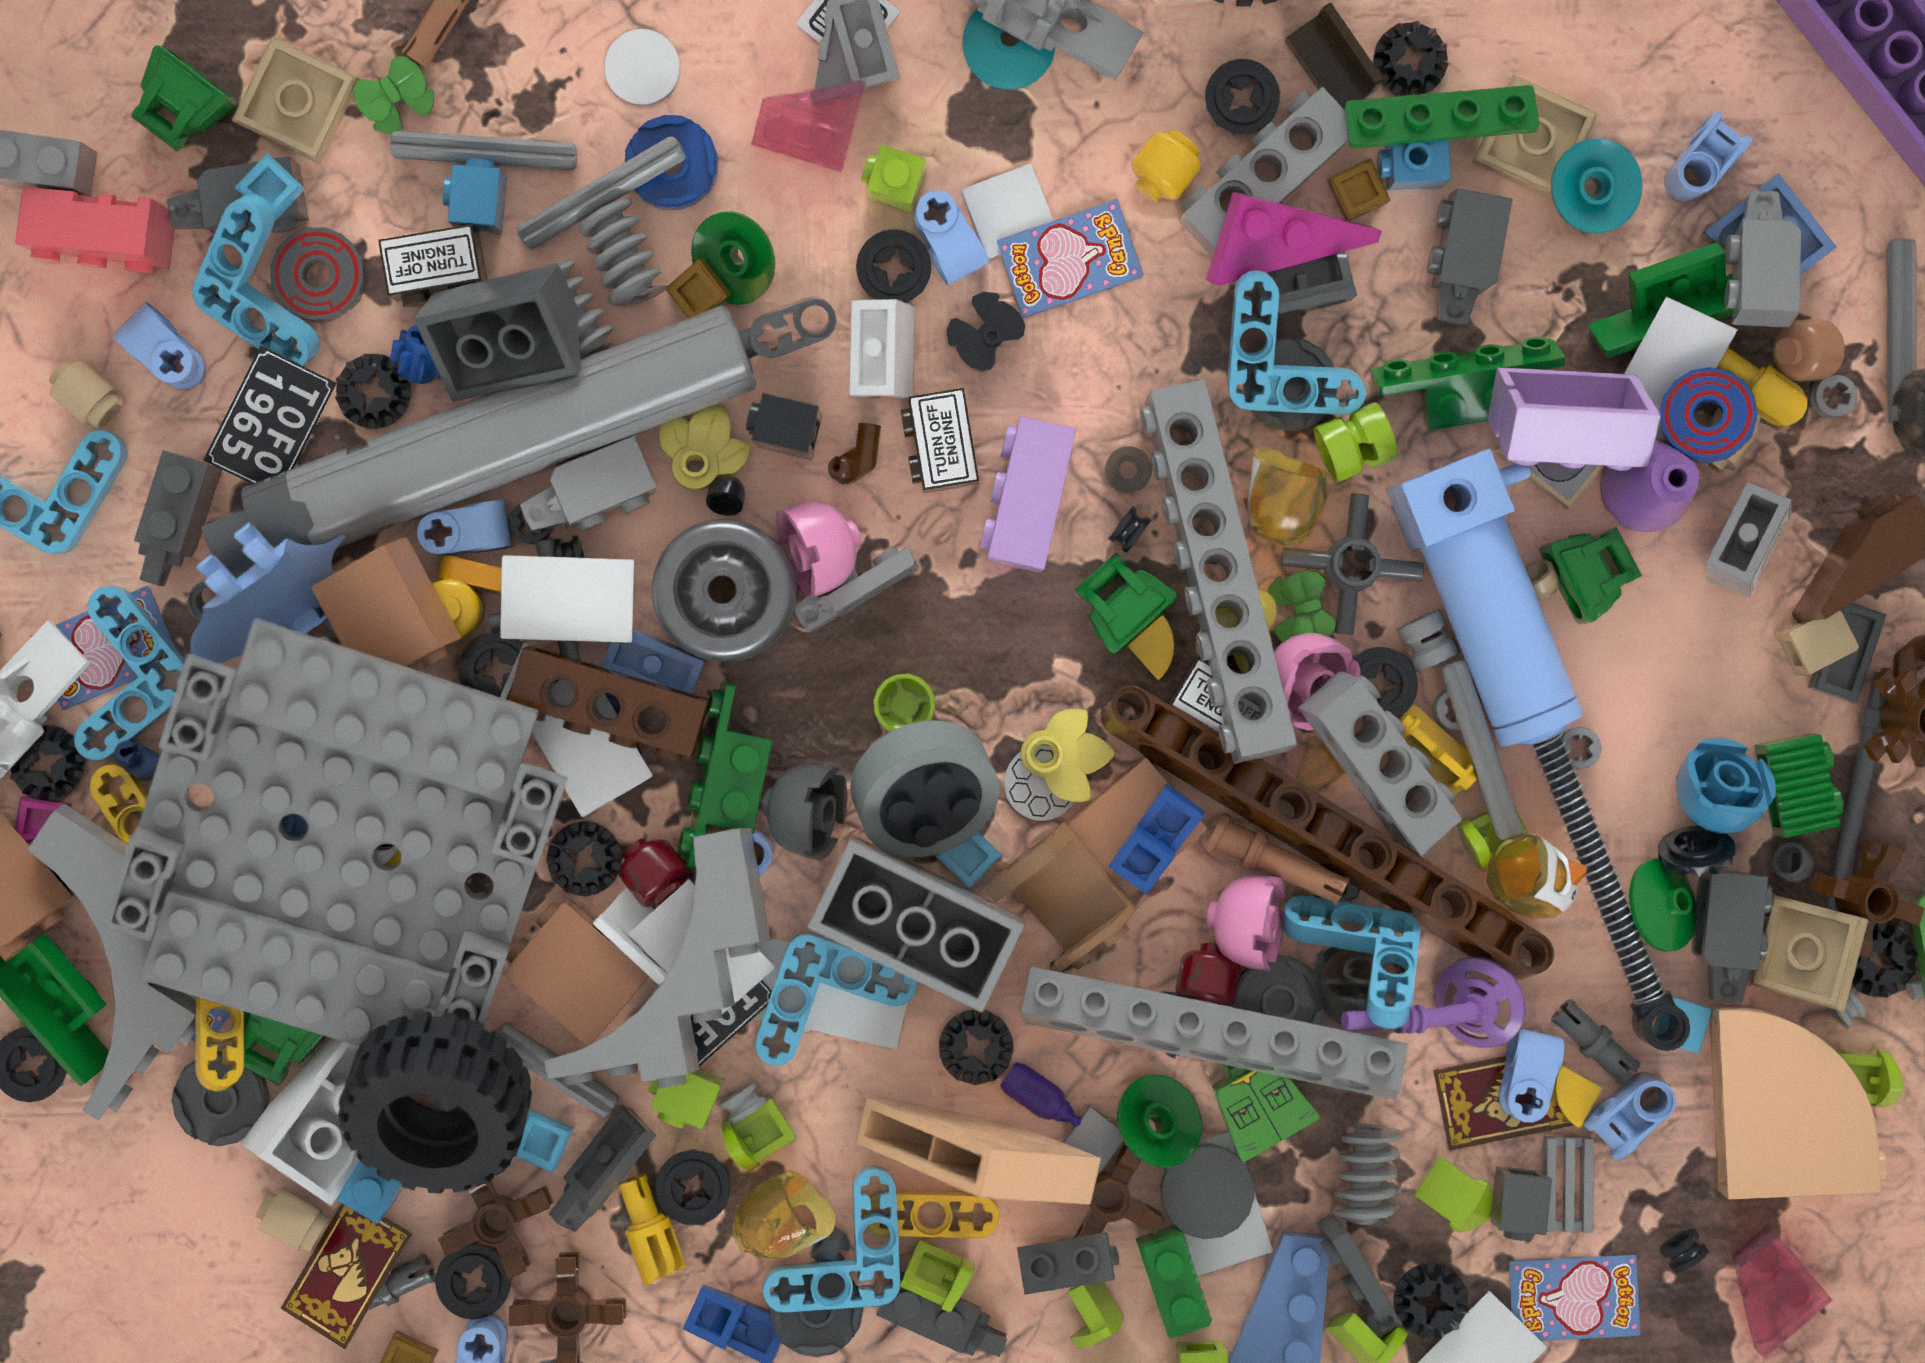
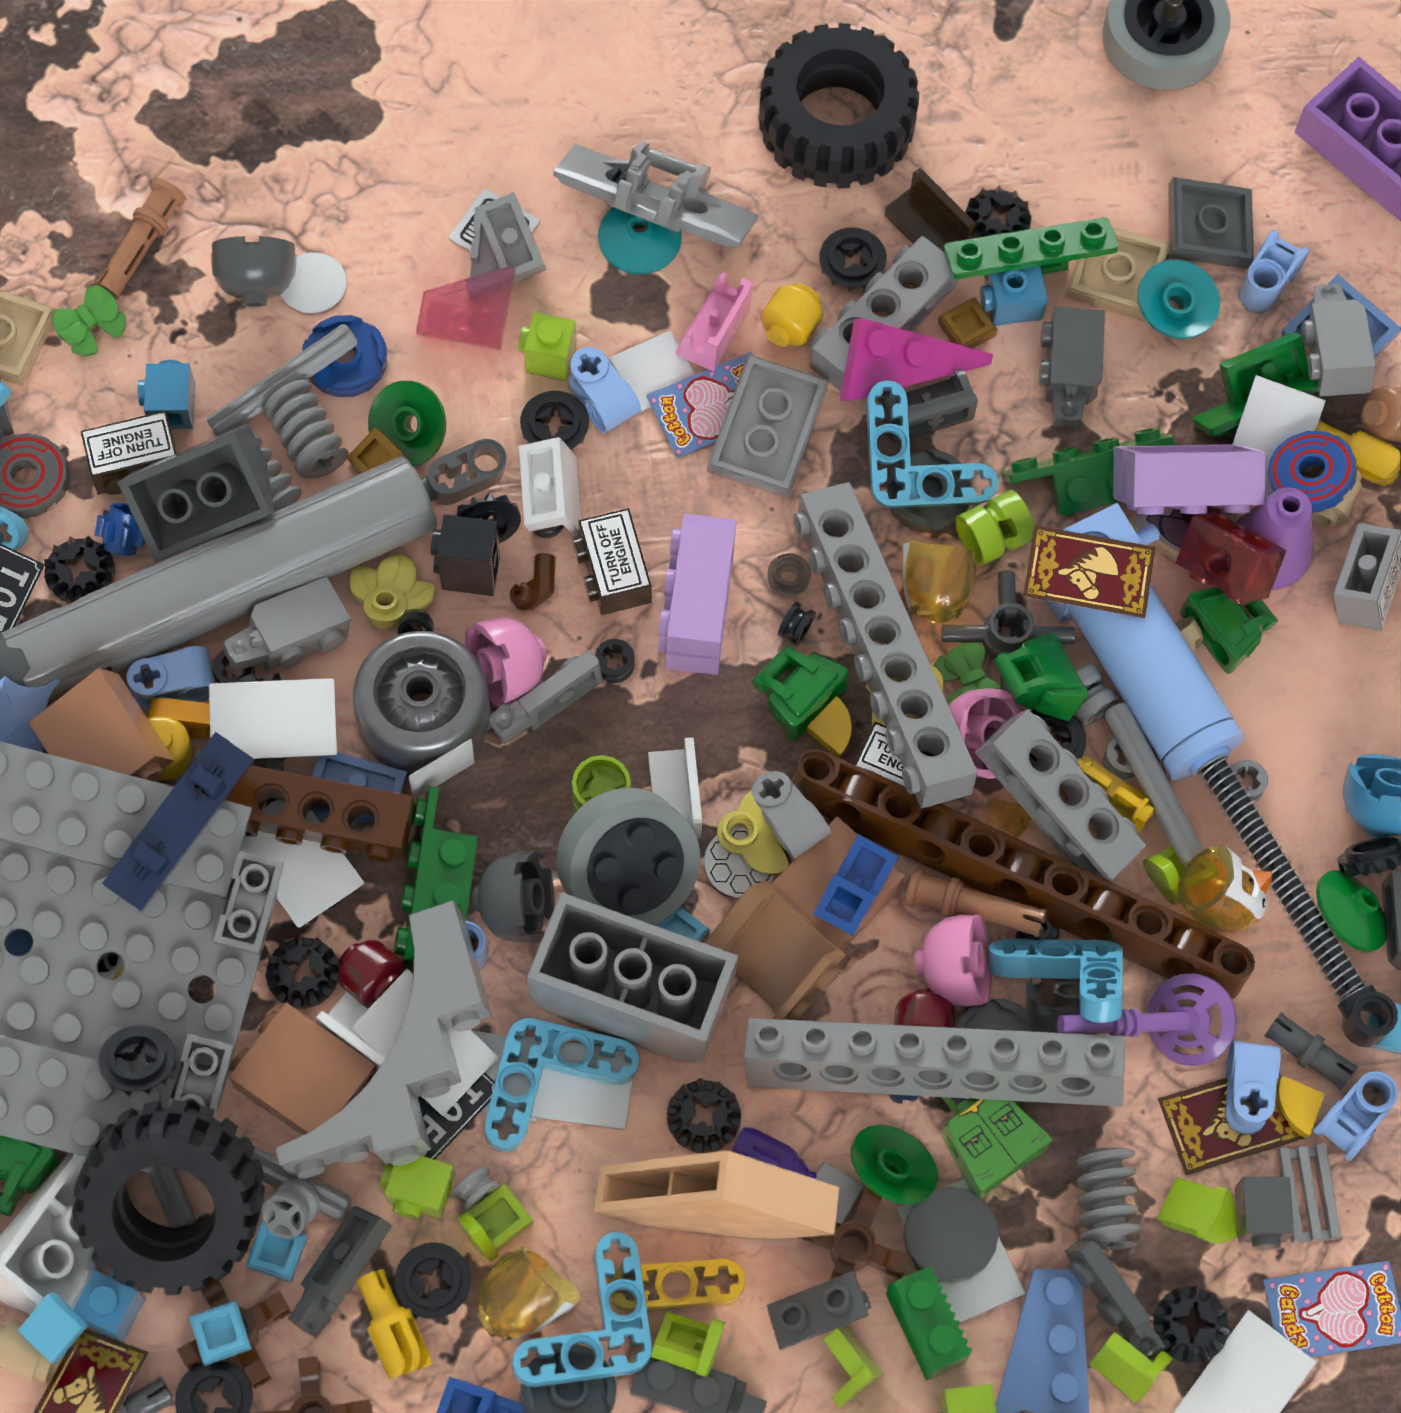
camera: 10 degrees left, 20 degrees down
light grey axle [390,131,577,170] -> none
dark grey hinge [810,1226,850,1262] -> none
black piece [946,292,1025,372] -> none
none -> medium azure tile [17,1292,88,1364]
none -> black gear [99,1025,176,1097]
none -> dark blue hinge [102,732,254,913]
none -> medium azure tile [189,1300,252,1366]
none -> dark grey cylinder [211,236,296,307]
none -> light grey wheel [261,1179,321,1239]
none -> white sticker [409,739,475,800]
none -> black gear [454,493,521,543]
none -> black bush [595,638,635,683]
none -> white panel [648,738,702,839]
none -> bright pink hinge [676,272,754,372]
none -> light grey tile [707,354,829,498]
none -> light grey piece [752,771,832,859]
none -> green piece [994,633,1088,721]
none -> sticker [1023,525,1156,618]
none -> dark grey tile [1168,177,1254,269]
none -> clear red brick [1175,512,1287,604]

